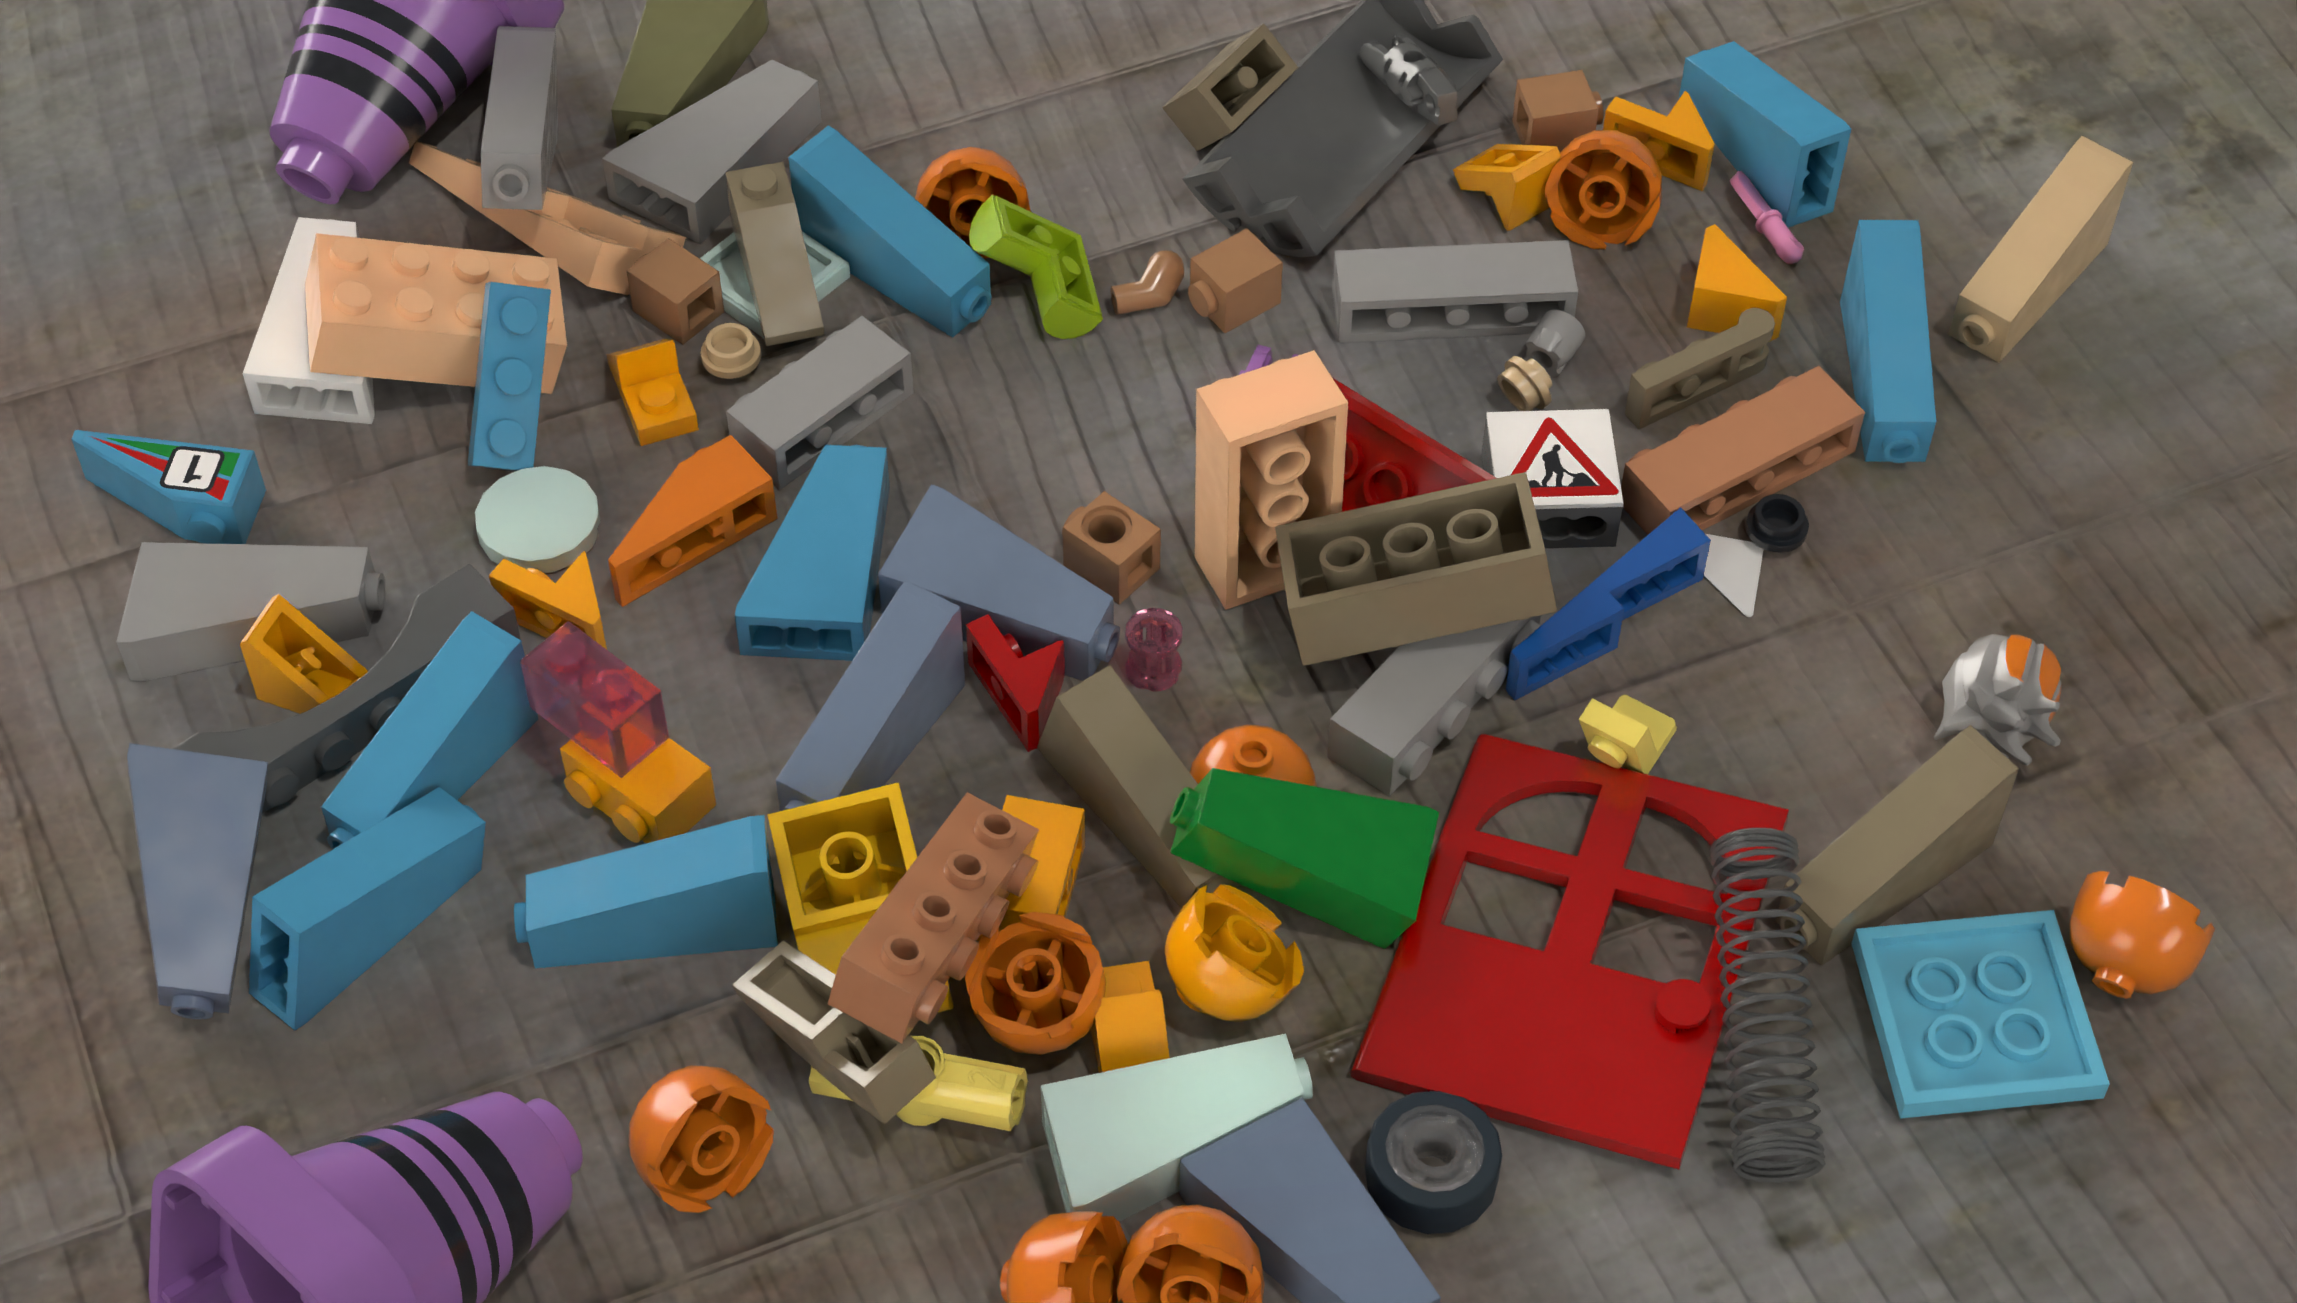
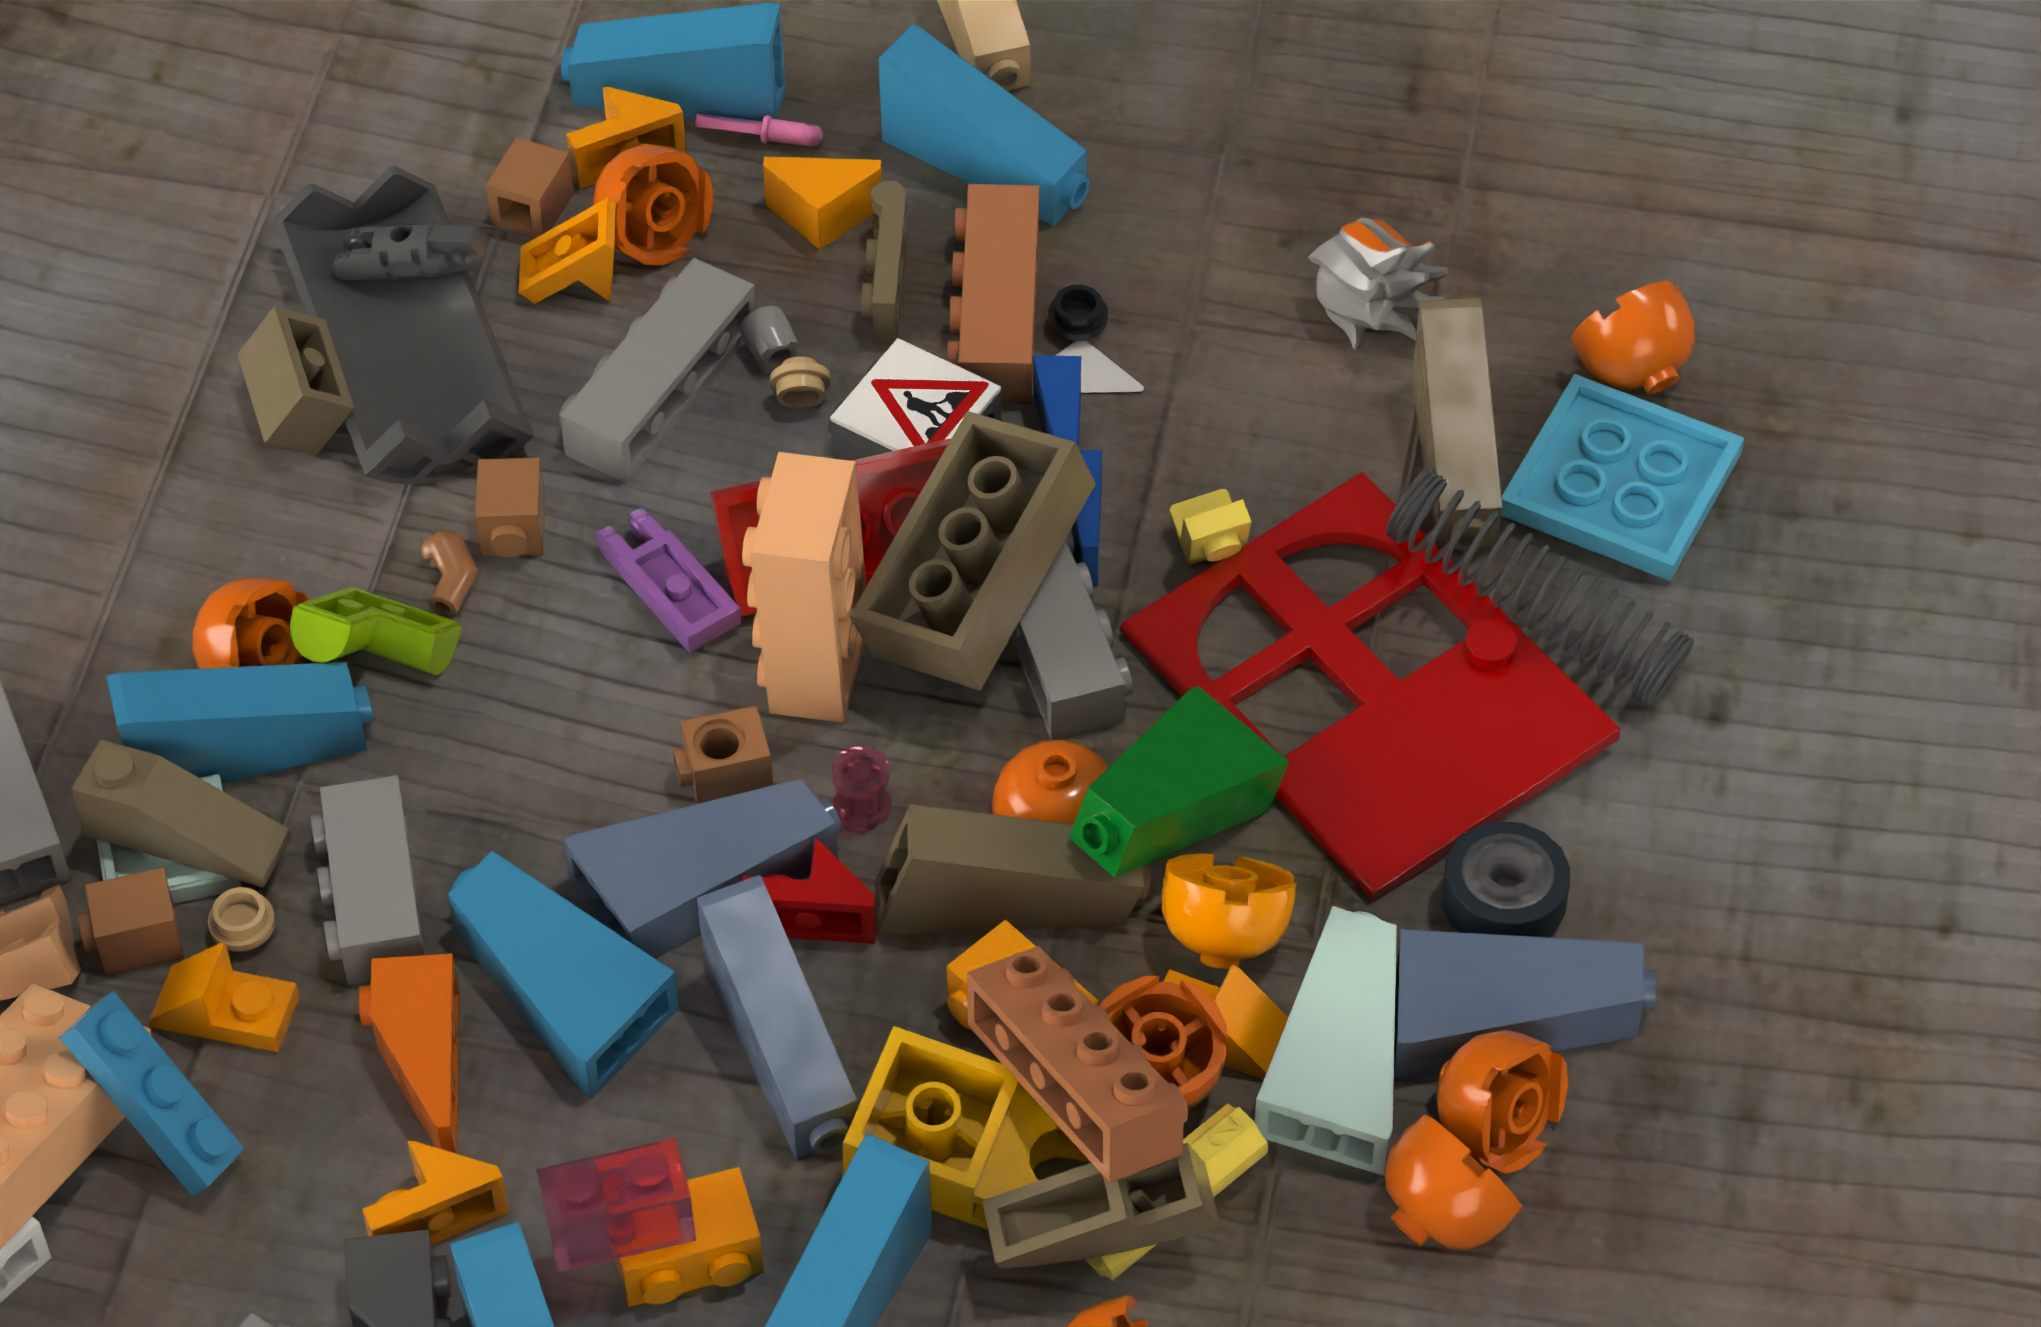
camera: 55 degrees left, 0 degrees up
light aqua tile [475,466,600,573] -> none

